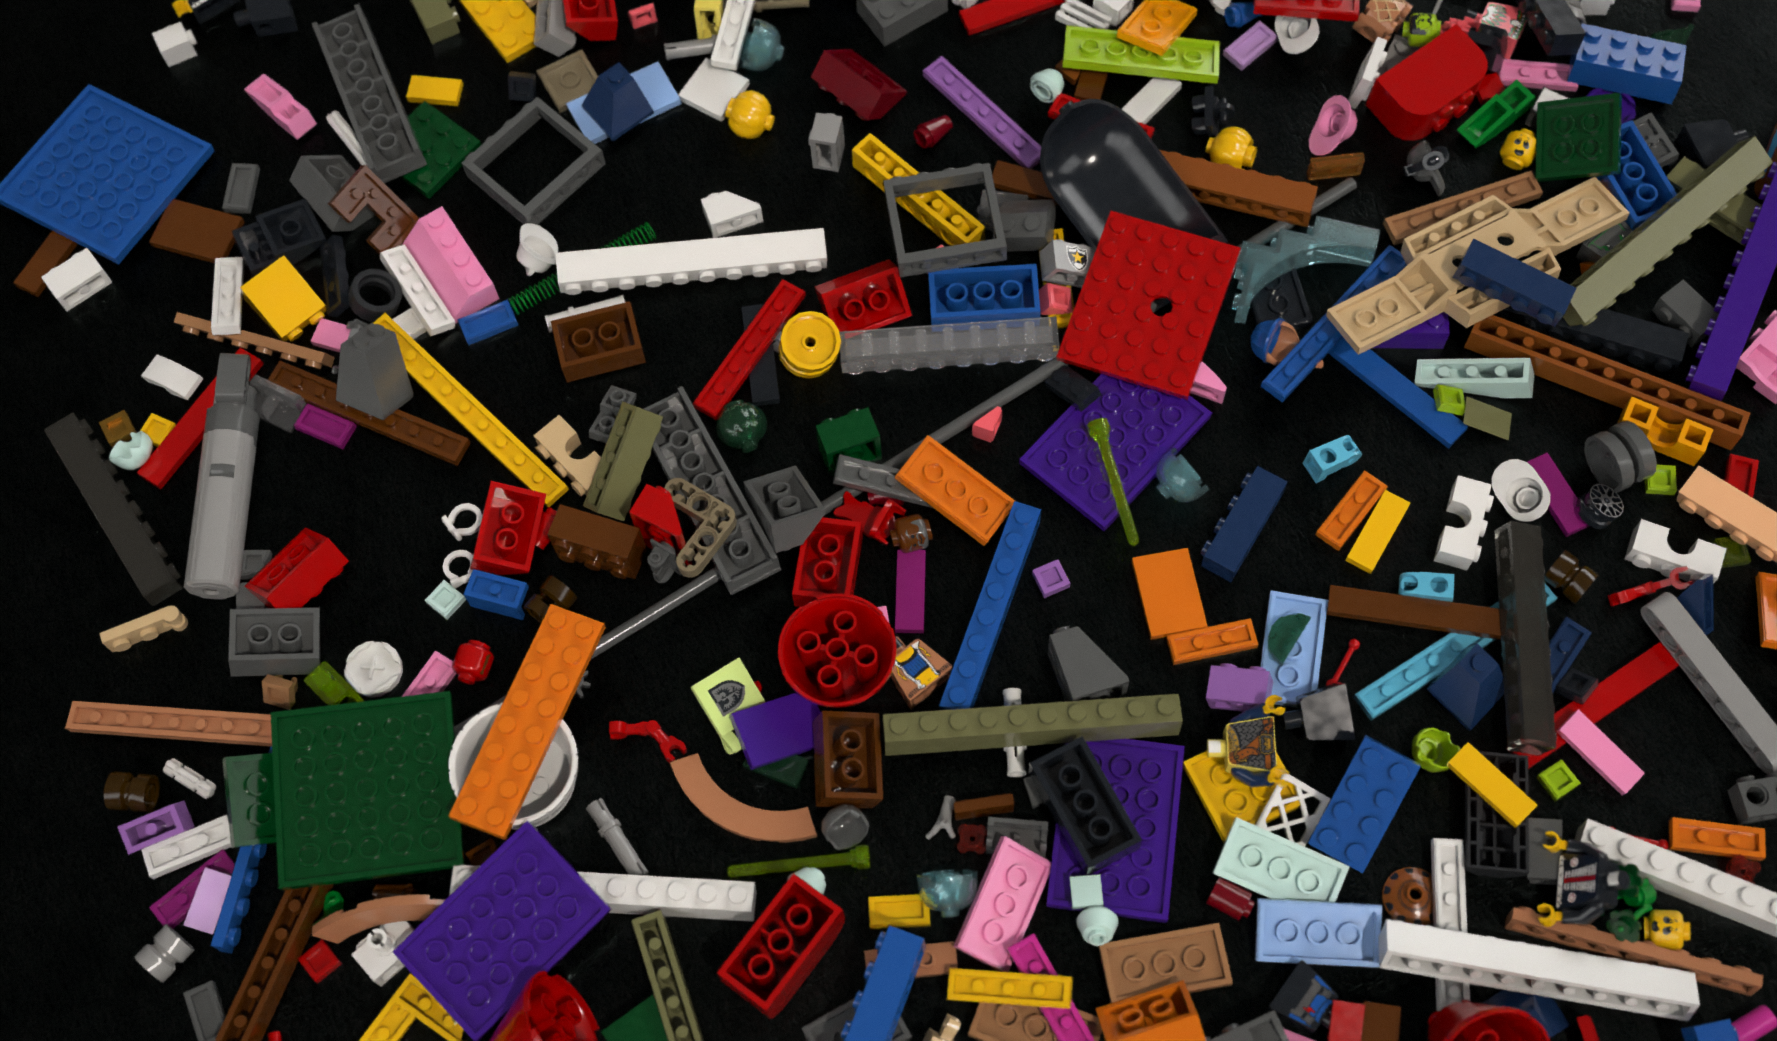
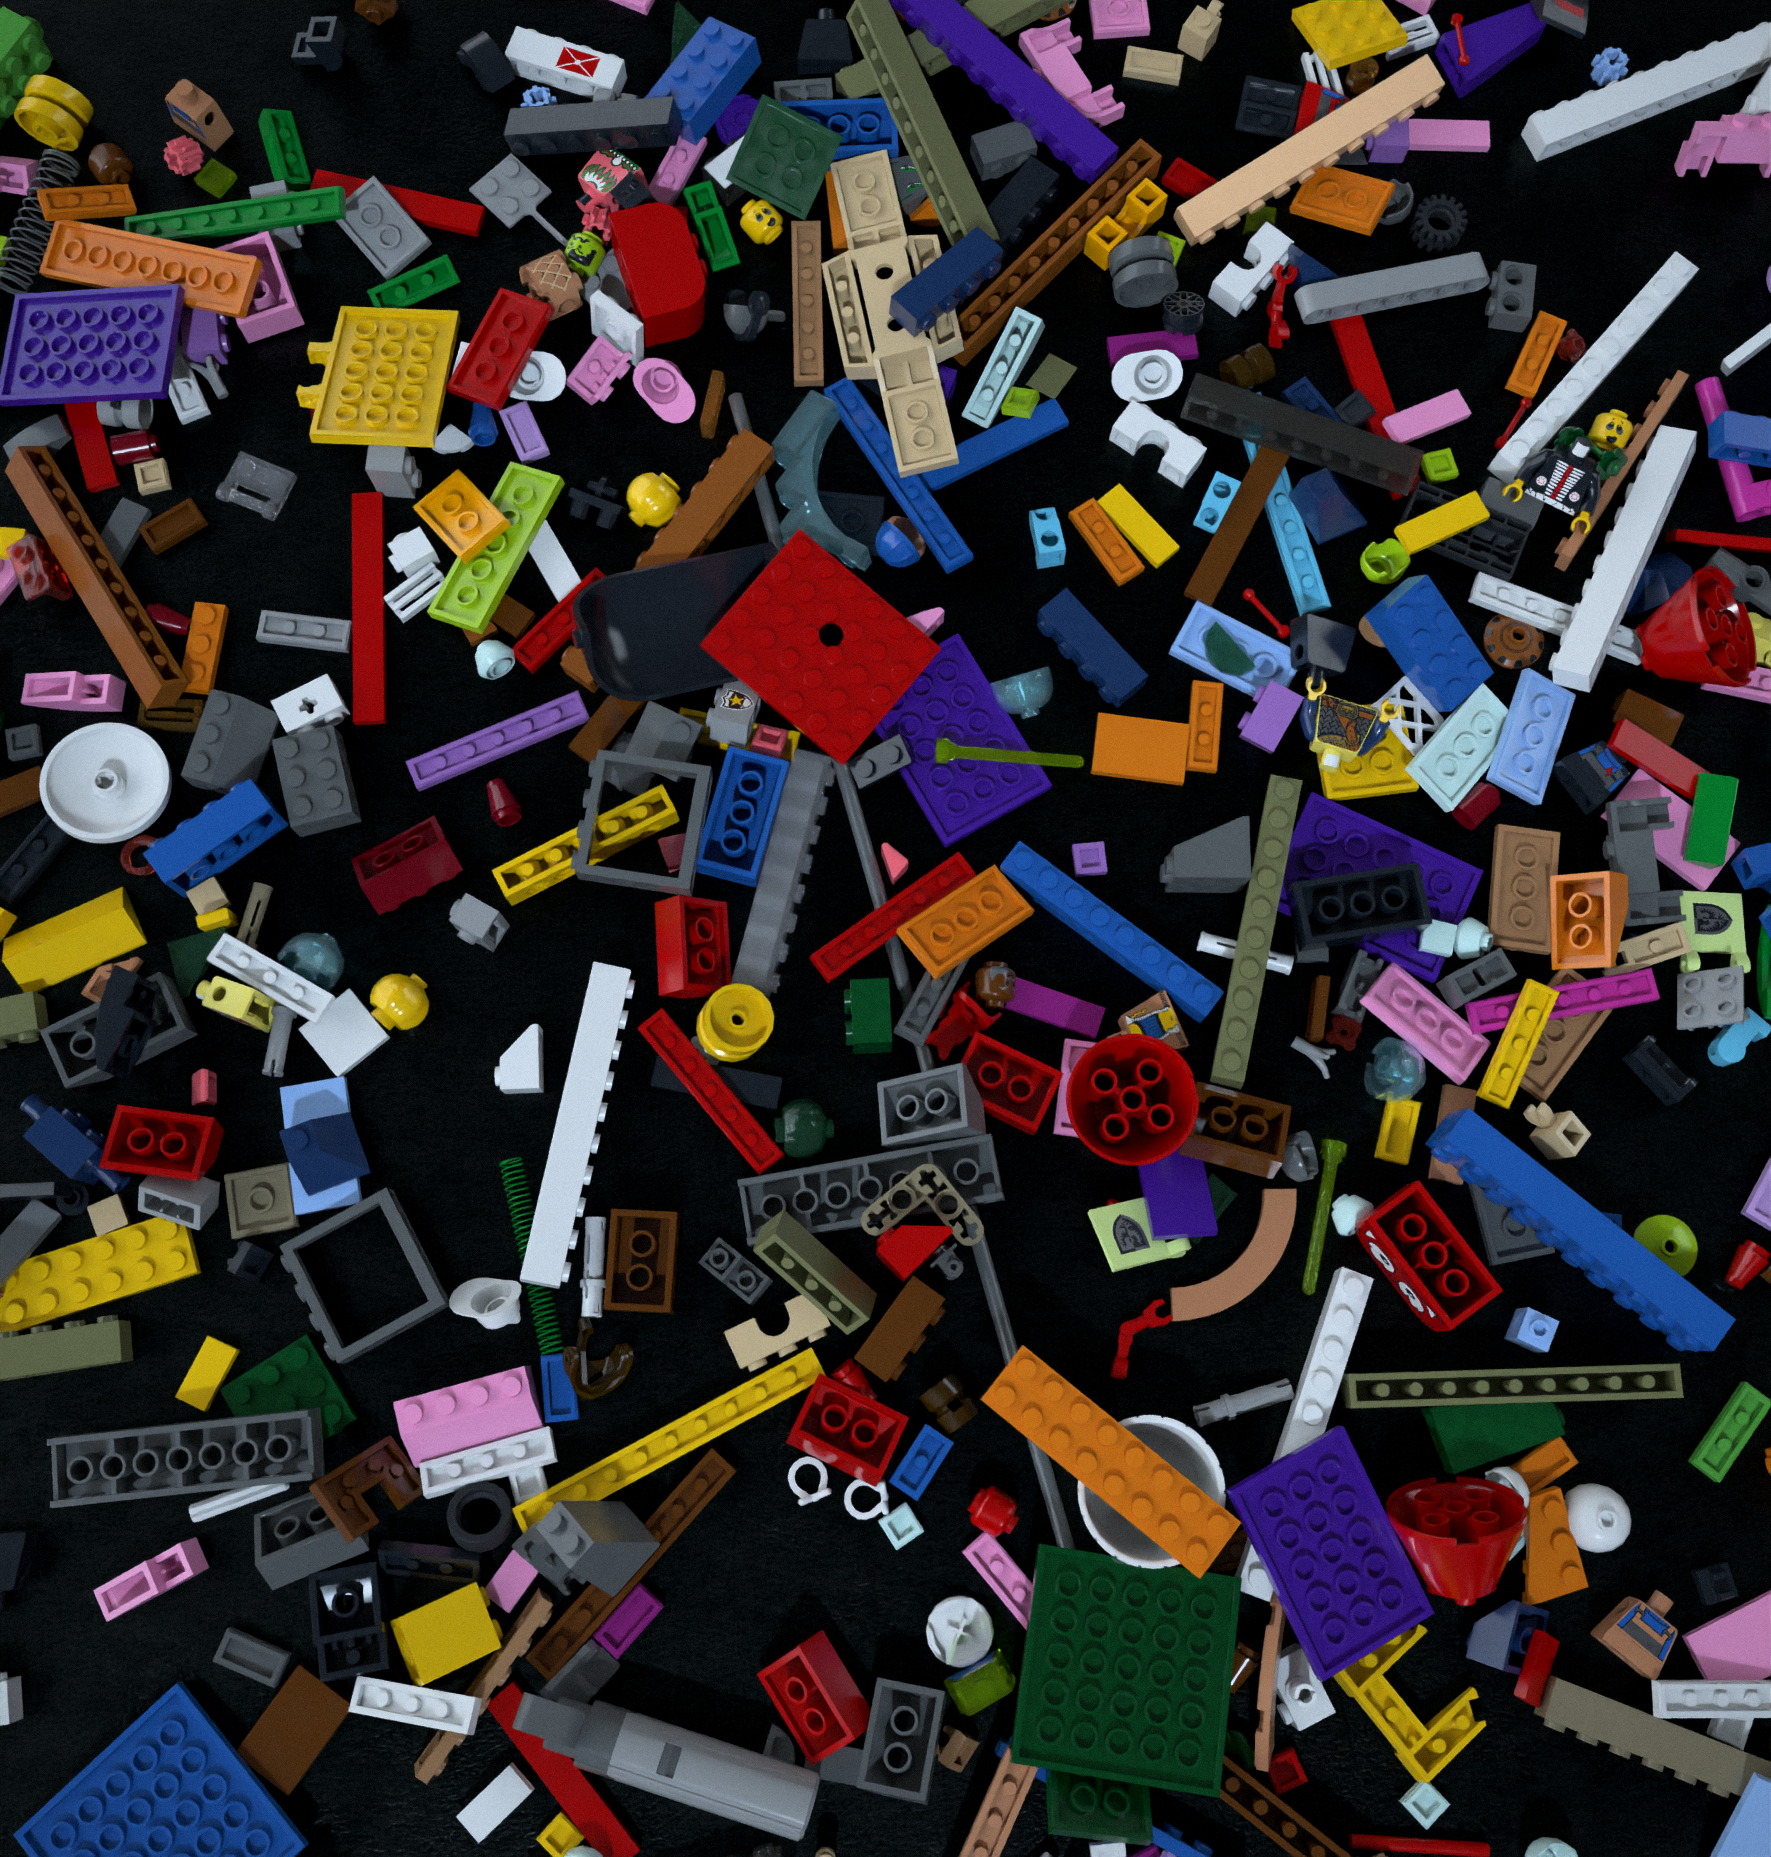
camera: 80 degrees left, 10 degrees up
none -> dark brown helmet [563,1317,633,1400]
none -> bright pink bracket [565,335,632,406]
none -> red plate [809,852,977,983]
none -> dark grey brick [1436,947,1517,1010]

